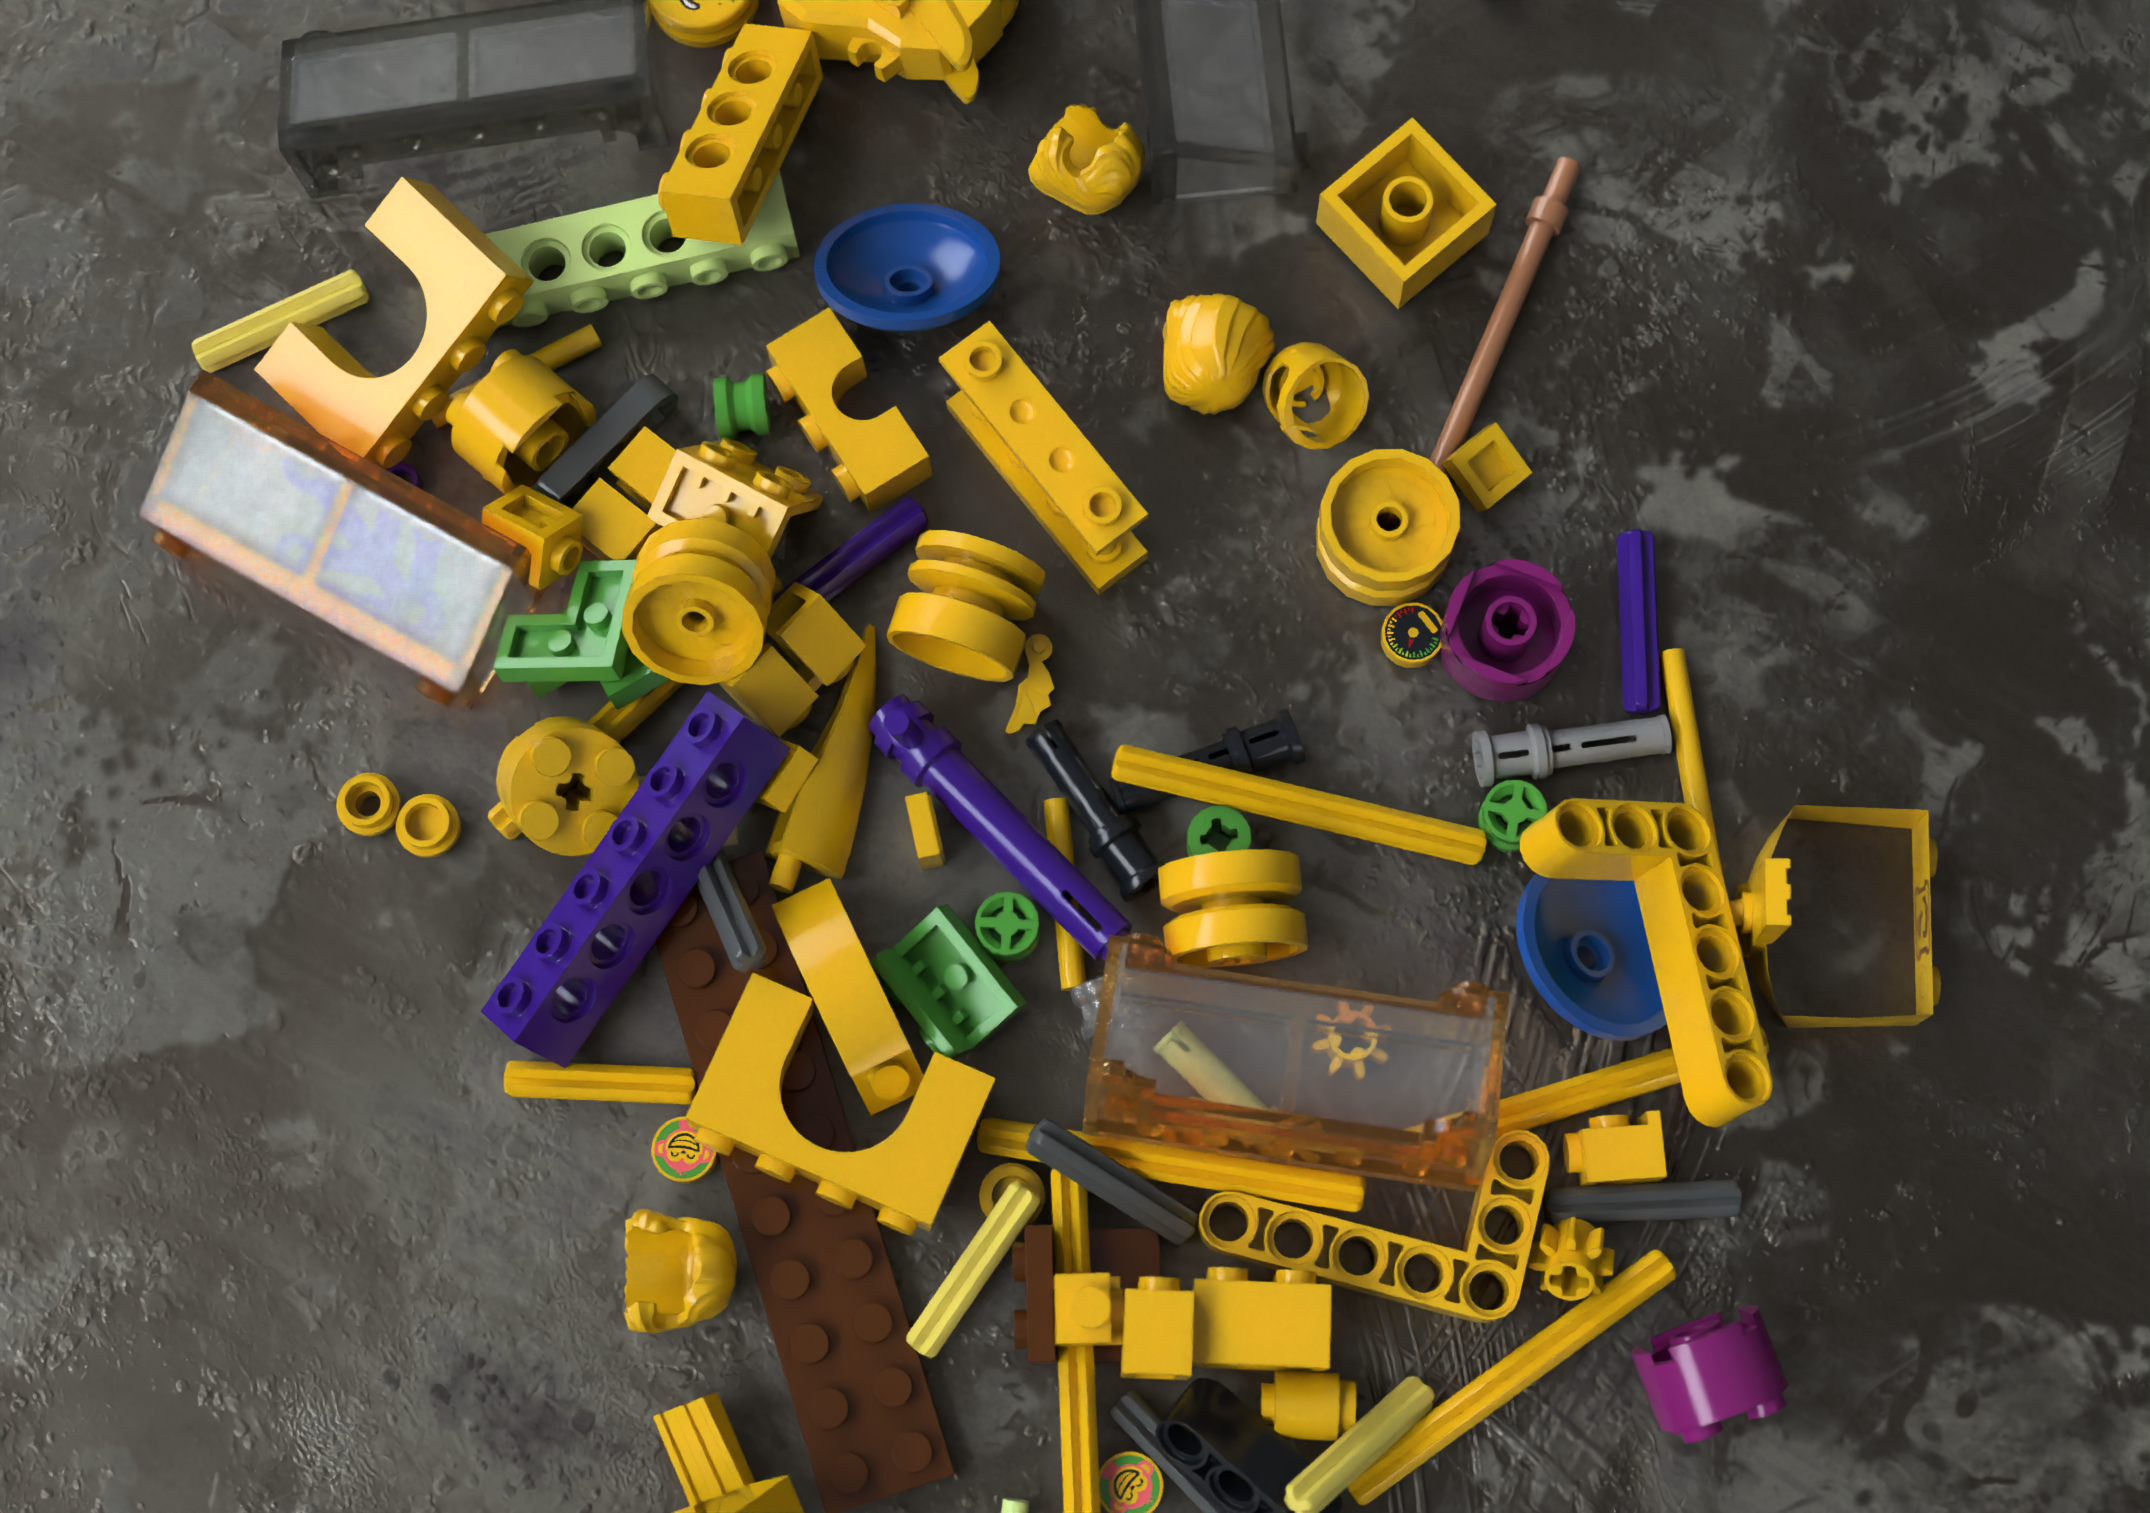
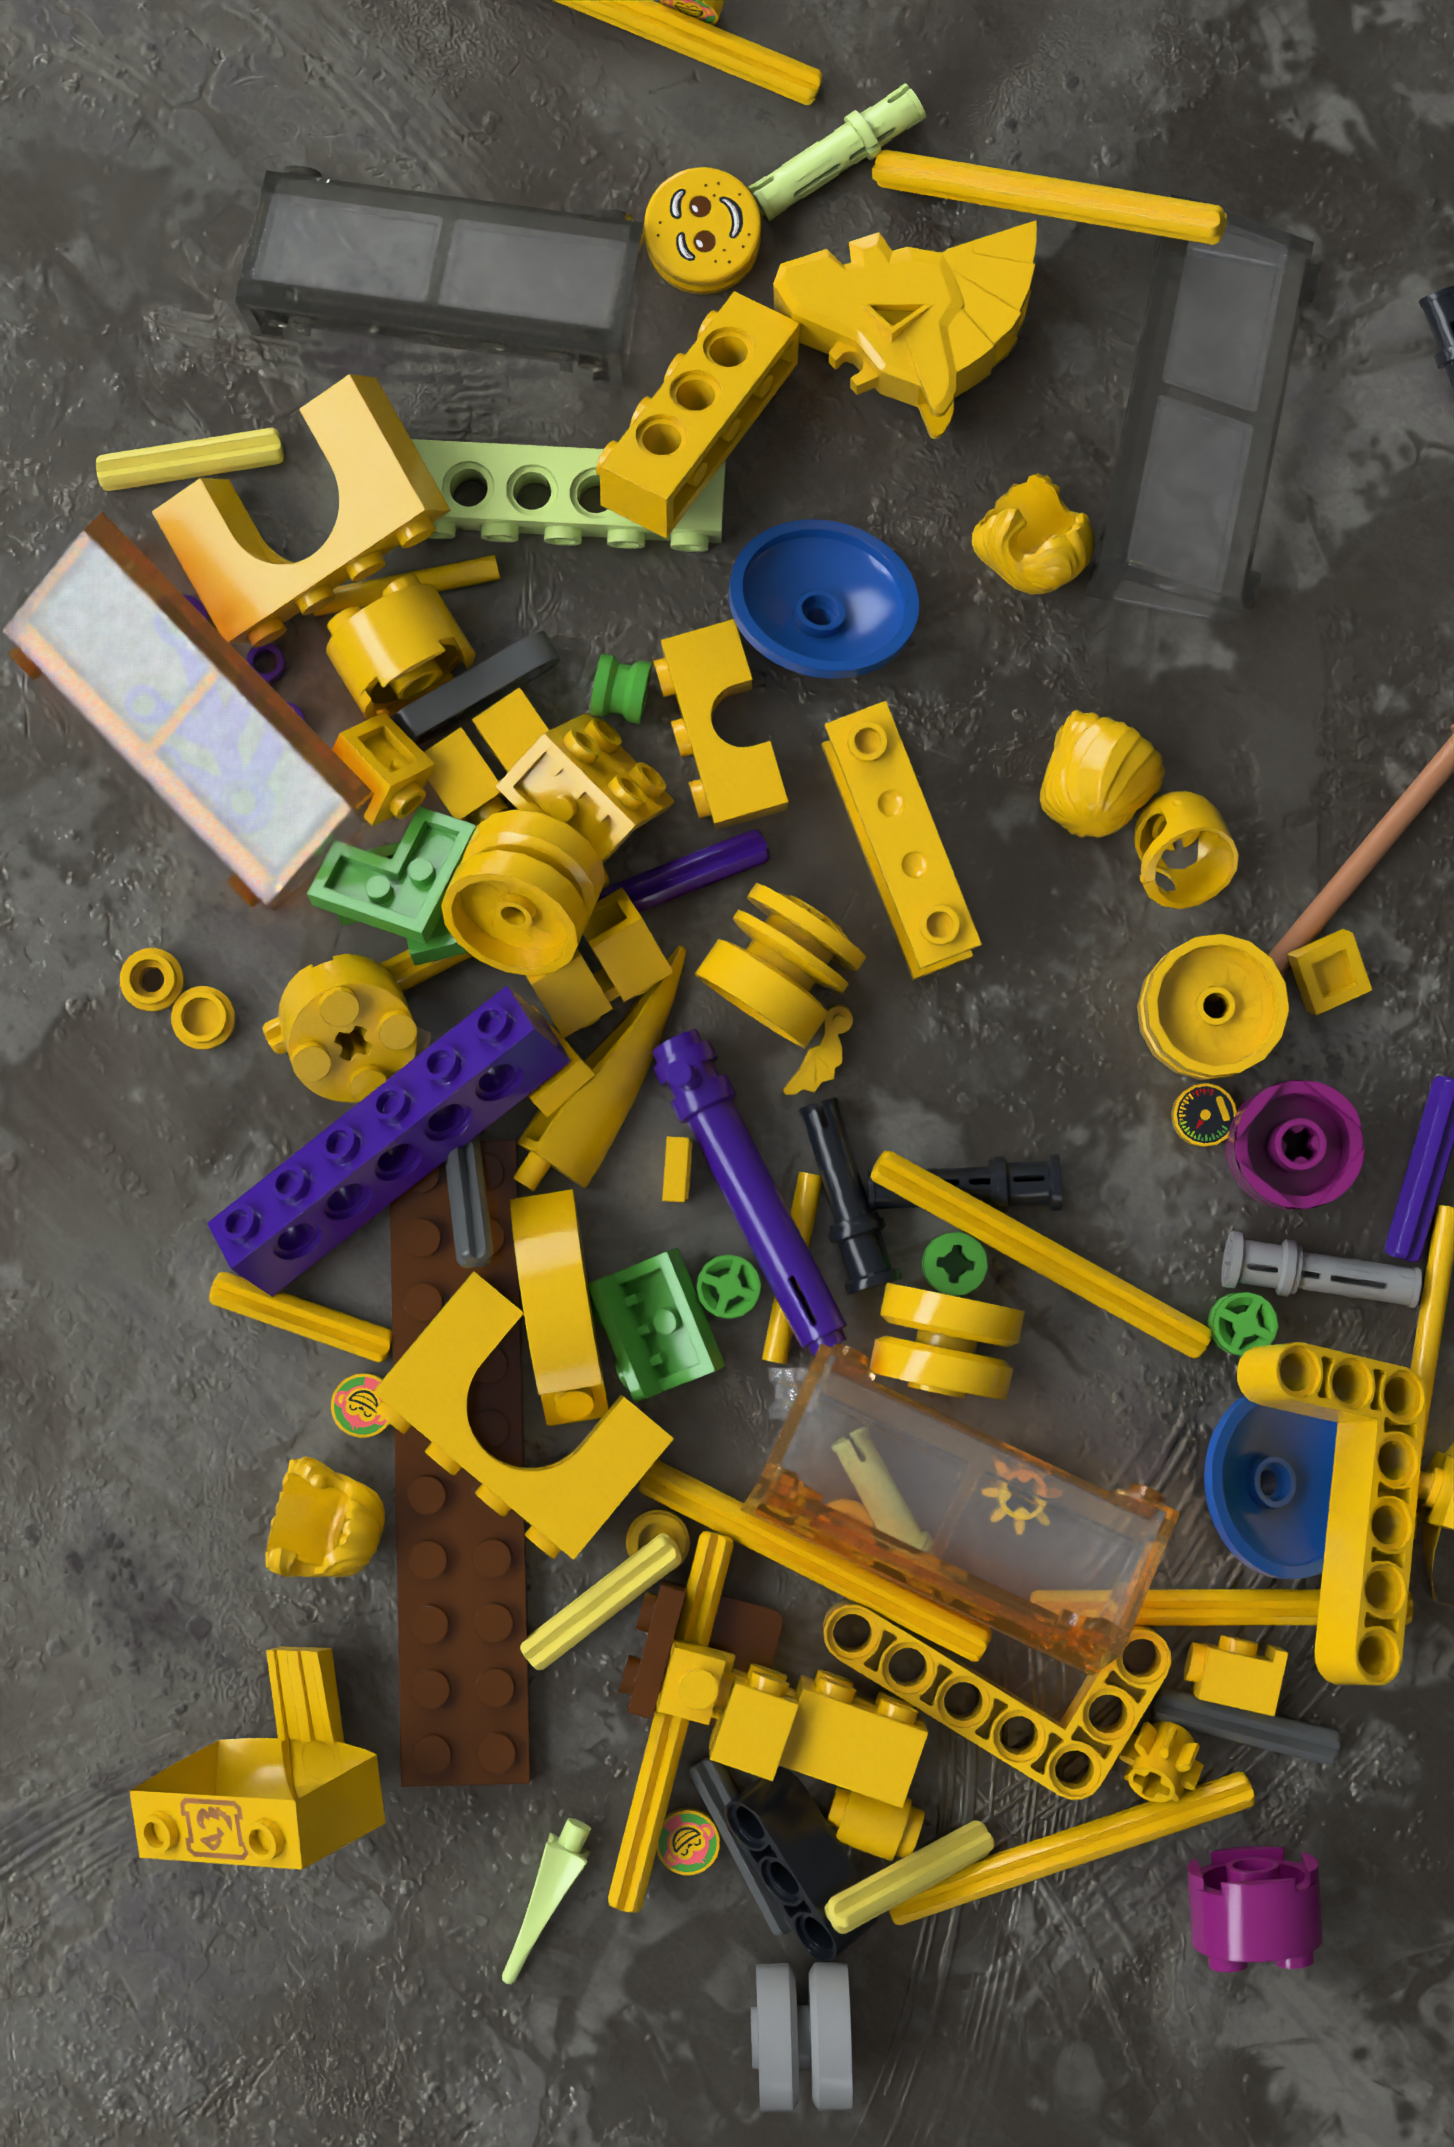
camera: 15 degrees right, 10 degrees up
dark grey axle [1025,1119,1199,1245] -> none
yellow brick [1316,117,1497,309] -> none

